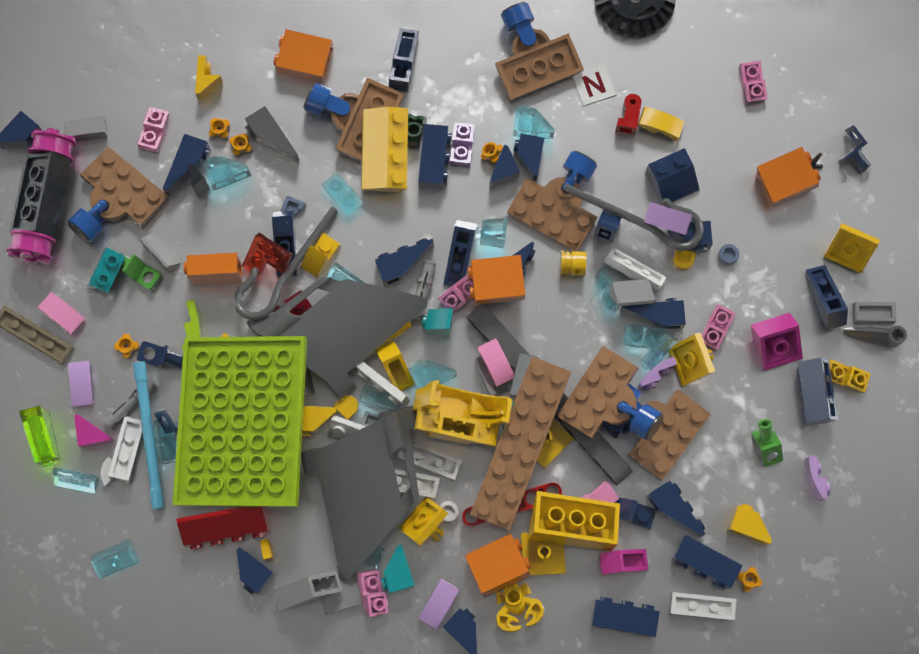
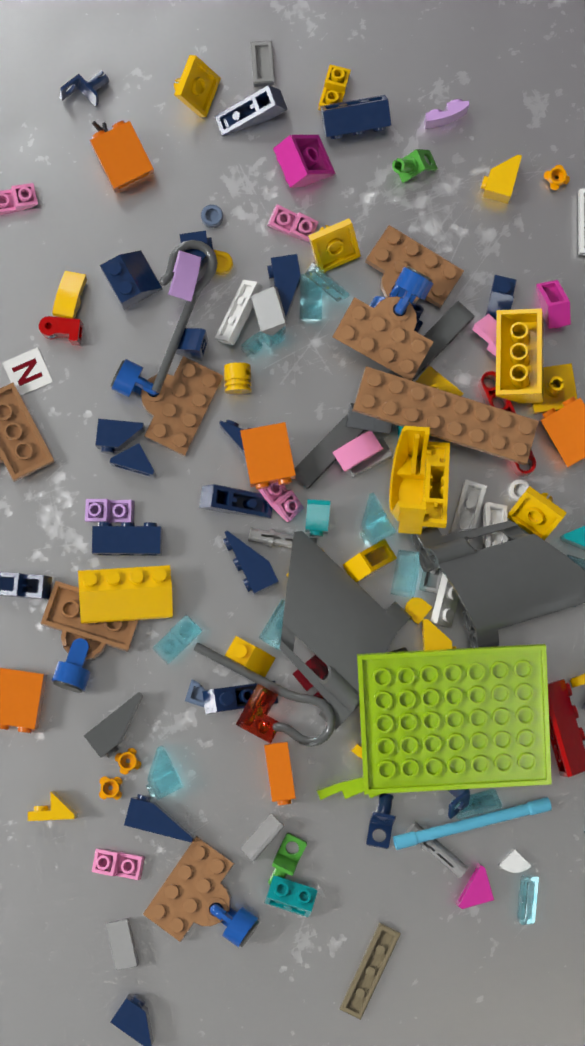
camera: 95 degrees left, 5 degrees up
black brick [6,128,76,264] -> none
clear neon green slope [19,405,61,467] -> none
bright pink slope [37,292,85,335] -> none
lavender slope [68,361,93,407] -> none
white plate [108,416,143,482] -> none
light orange plate [114,334,139,358] -> none
black slope [187,163,209,199] -> none
white plate [356,361,410,407] -> none
dark green plate [407,113,427,146] -> none
clear light blue slope [476,217,508,248] -> none
light orange plate [481,142,503,163] -> none
clear light blue slope [513,105,555,139] -> none
lavender slope [638,357,677,391] -> none
dark blue slope [647,481,705,537] -> none
dark blue brick [672,535,743,590] -> none
dark grey piece [843,326,907,348] -> none

